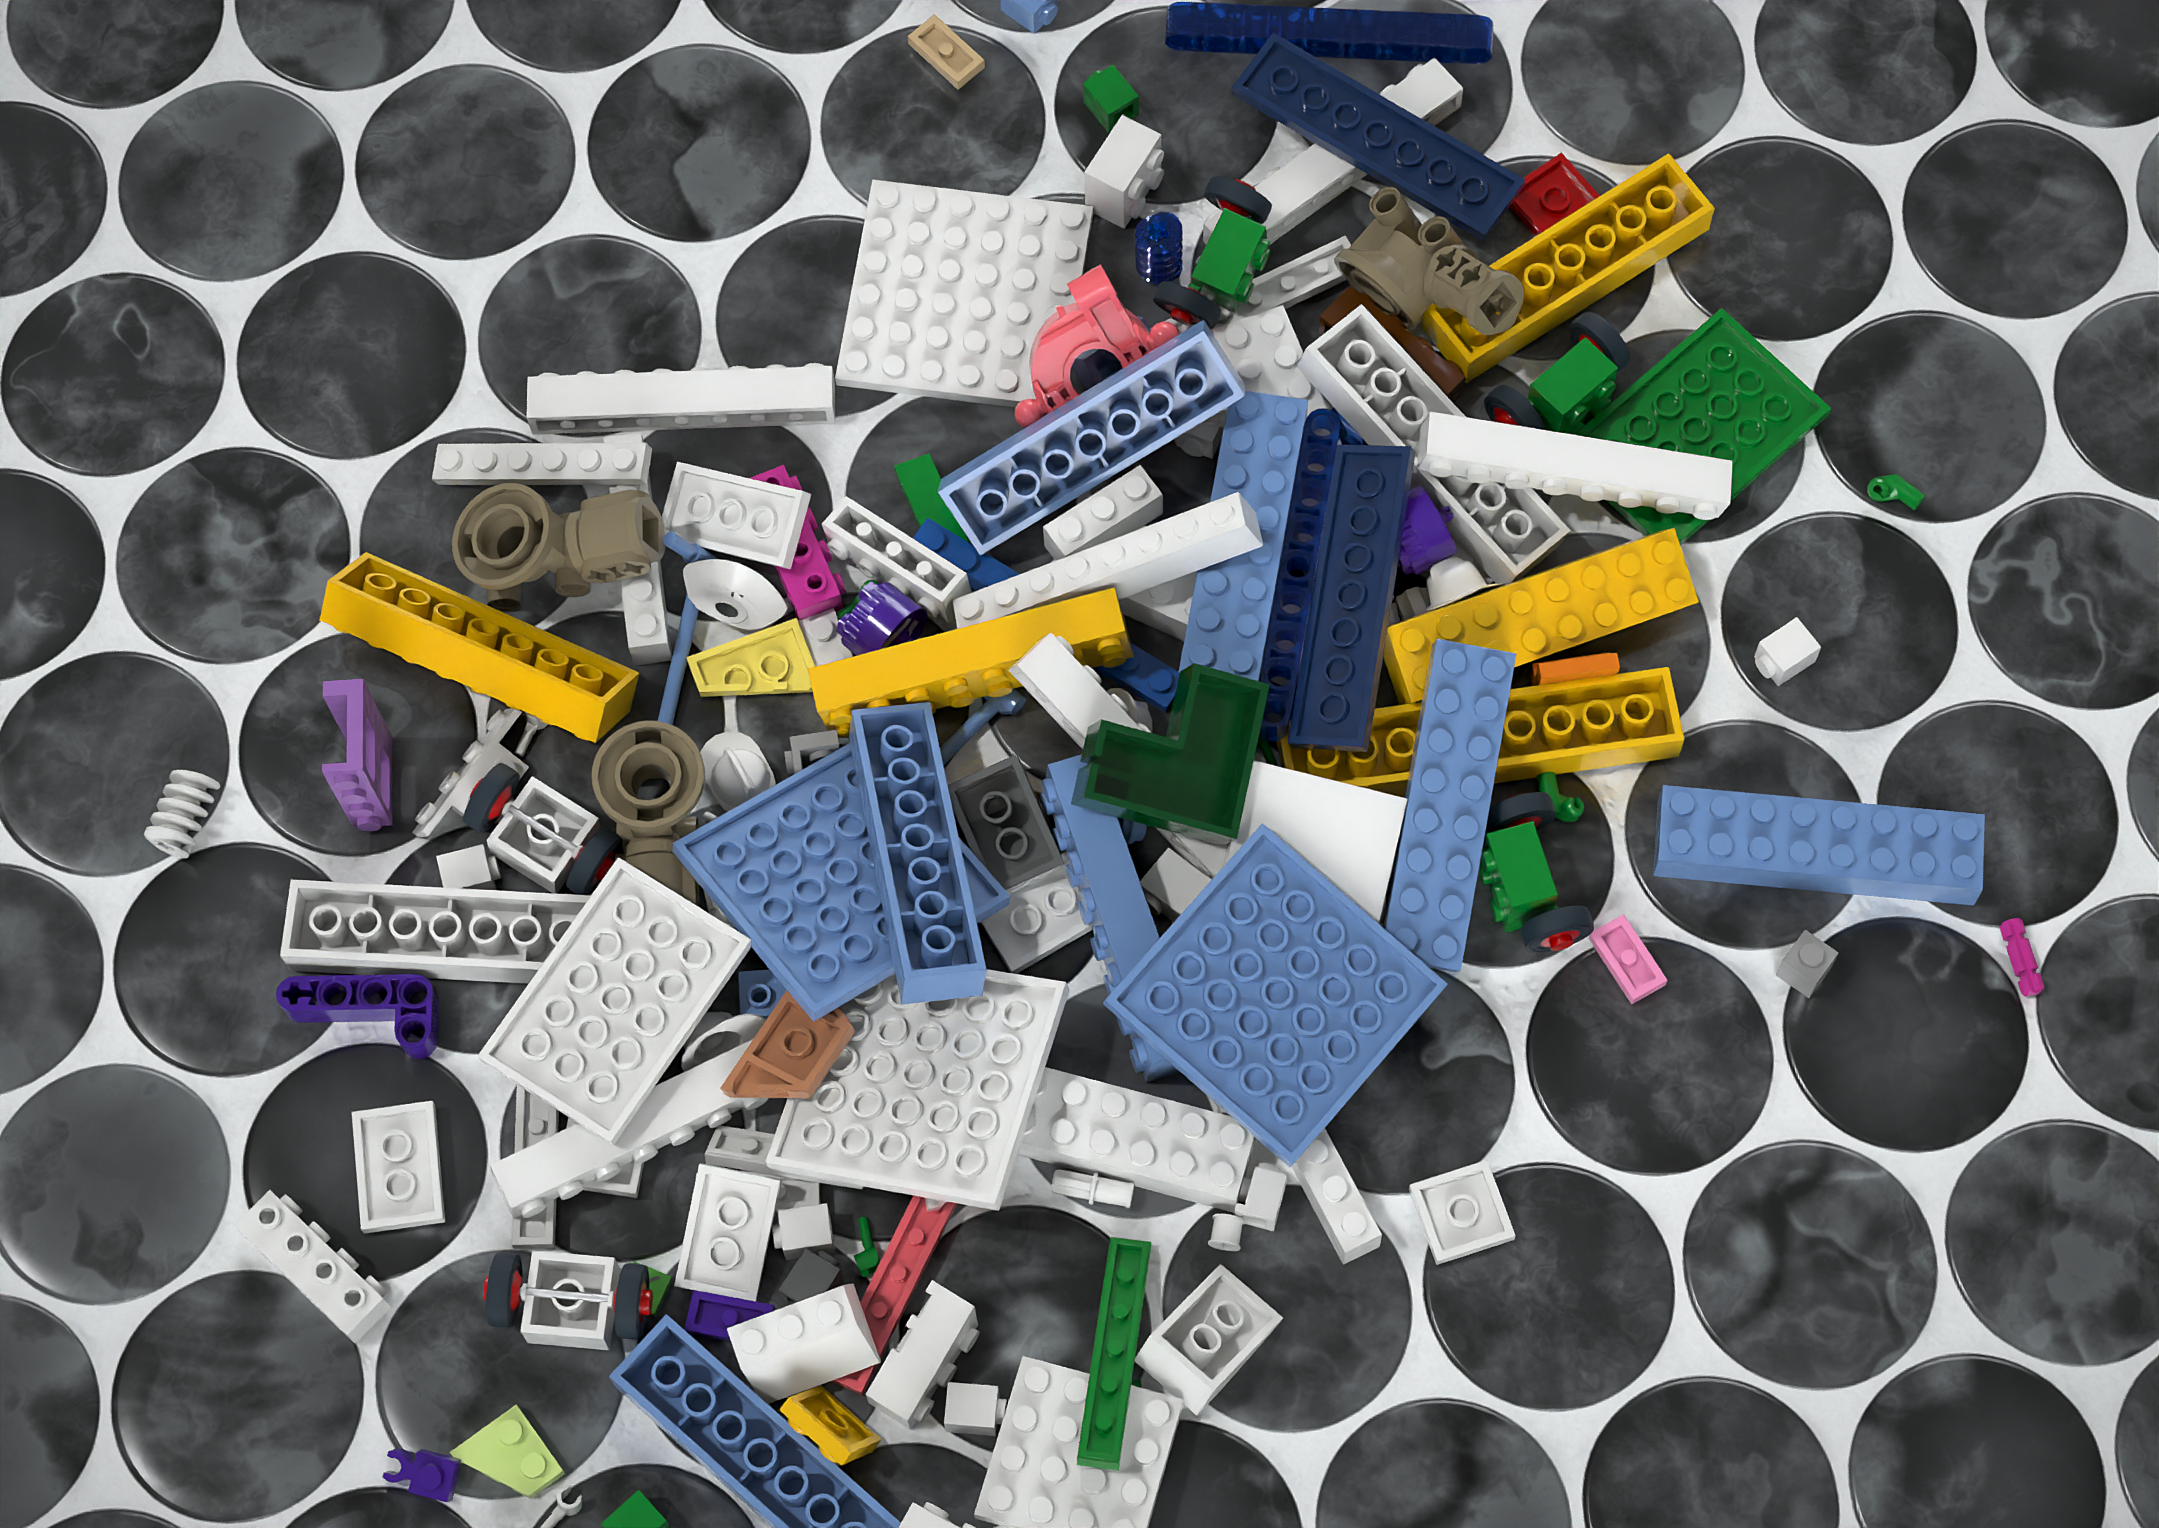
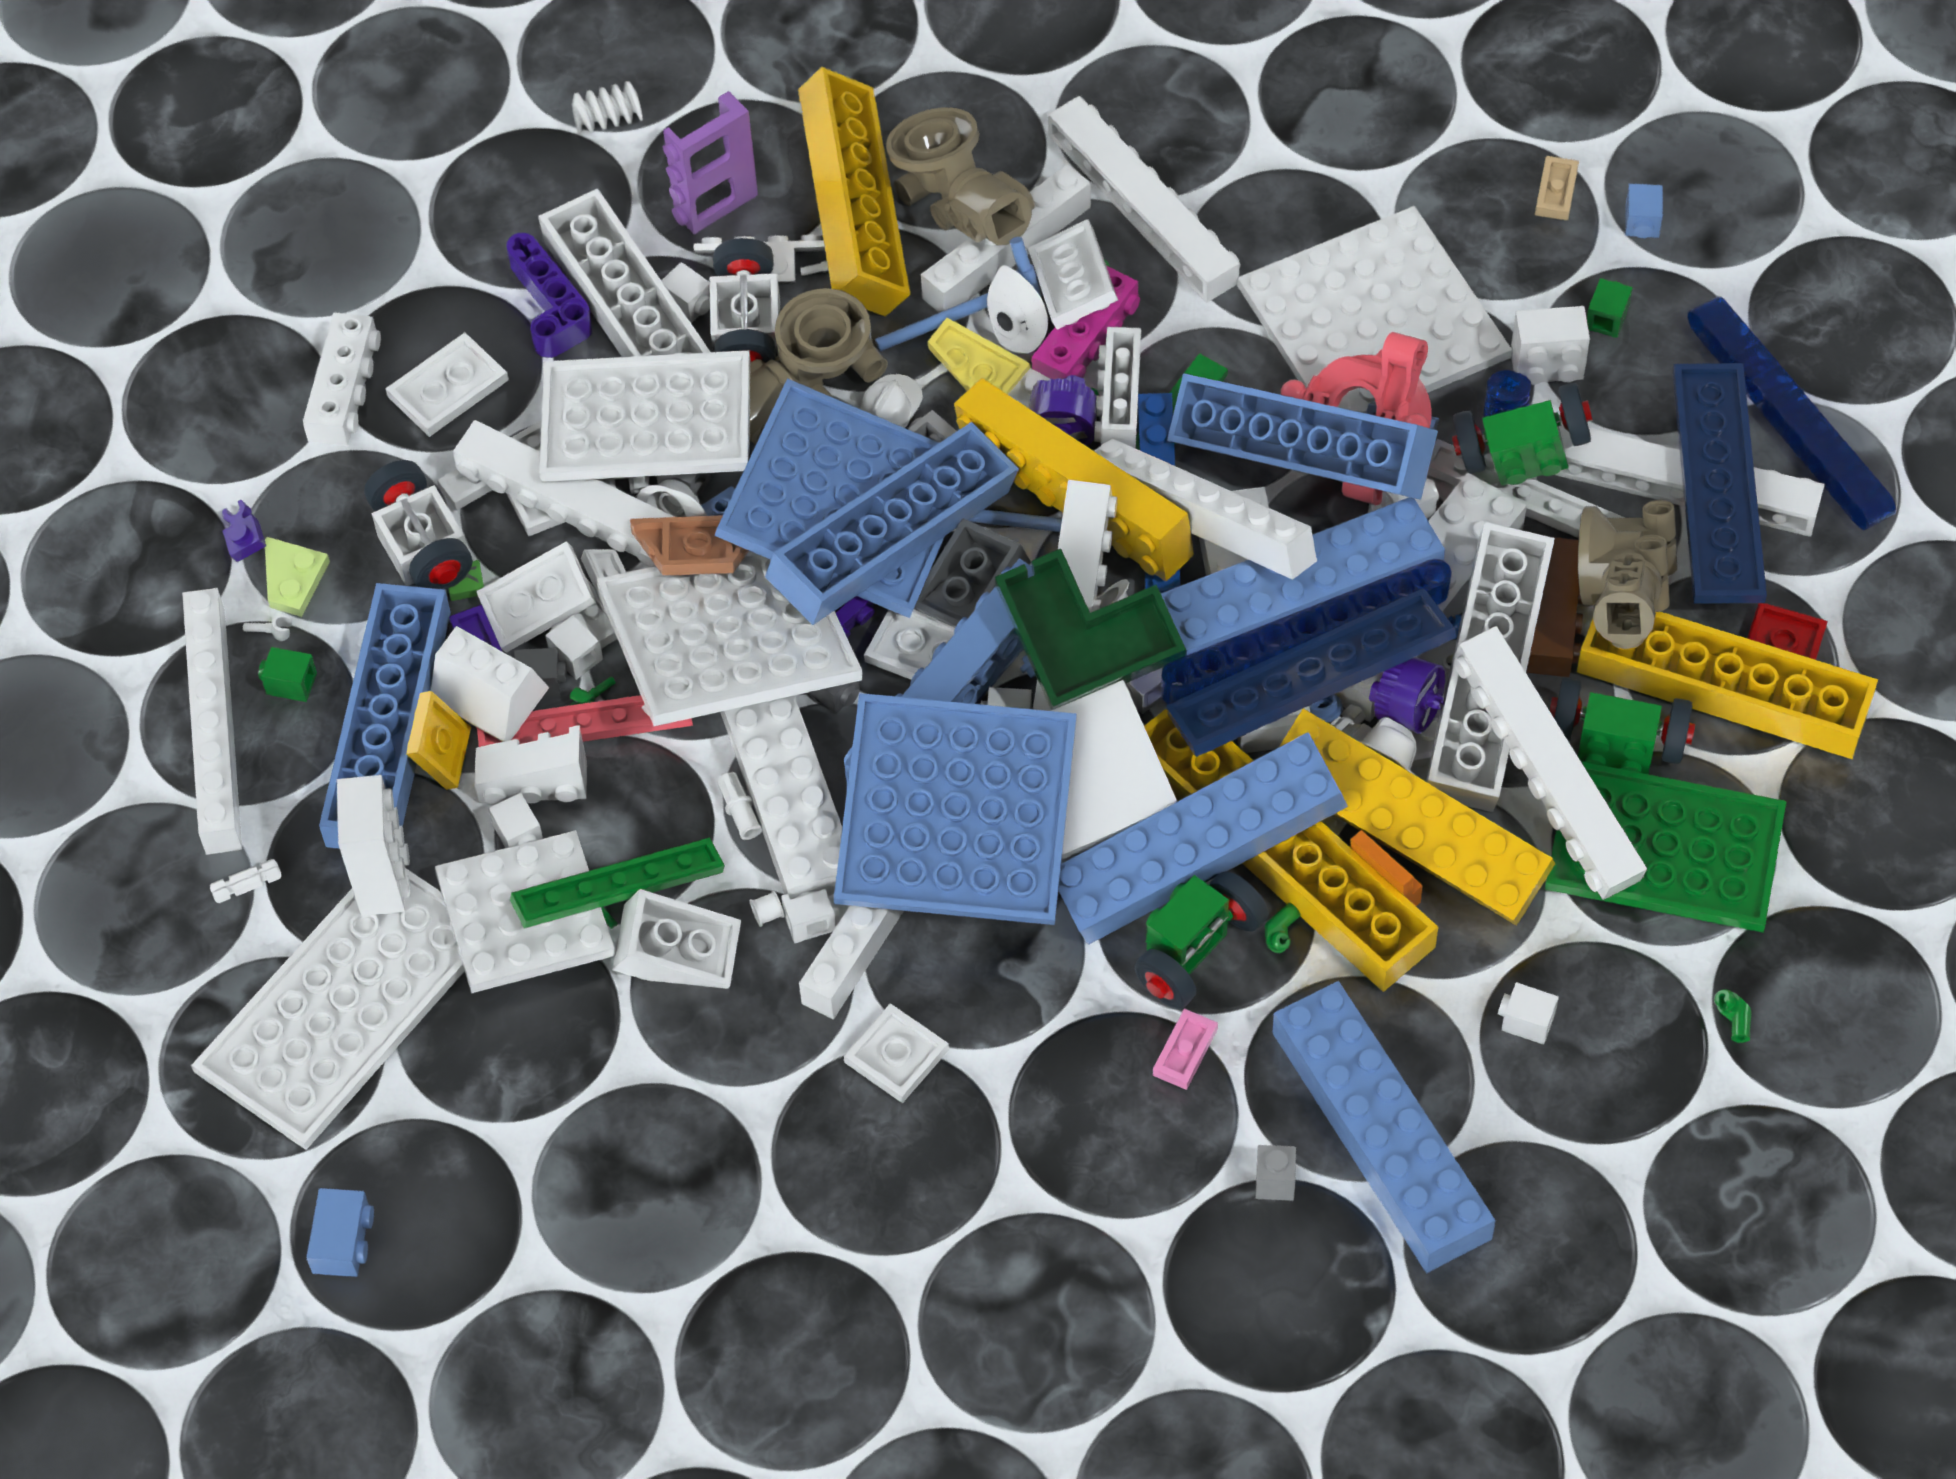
camera: 55 degrees right, 10 degrees down
white plate [432,443,652,485] -> none
white brick [1043,465,1163,561] -> none
dark pink axle [2000,918,2044,997] -> none

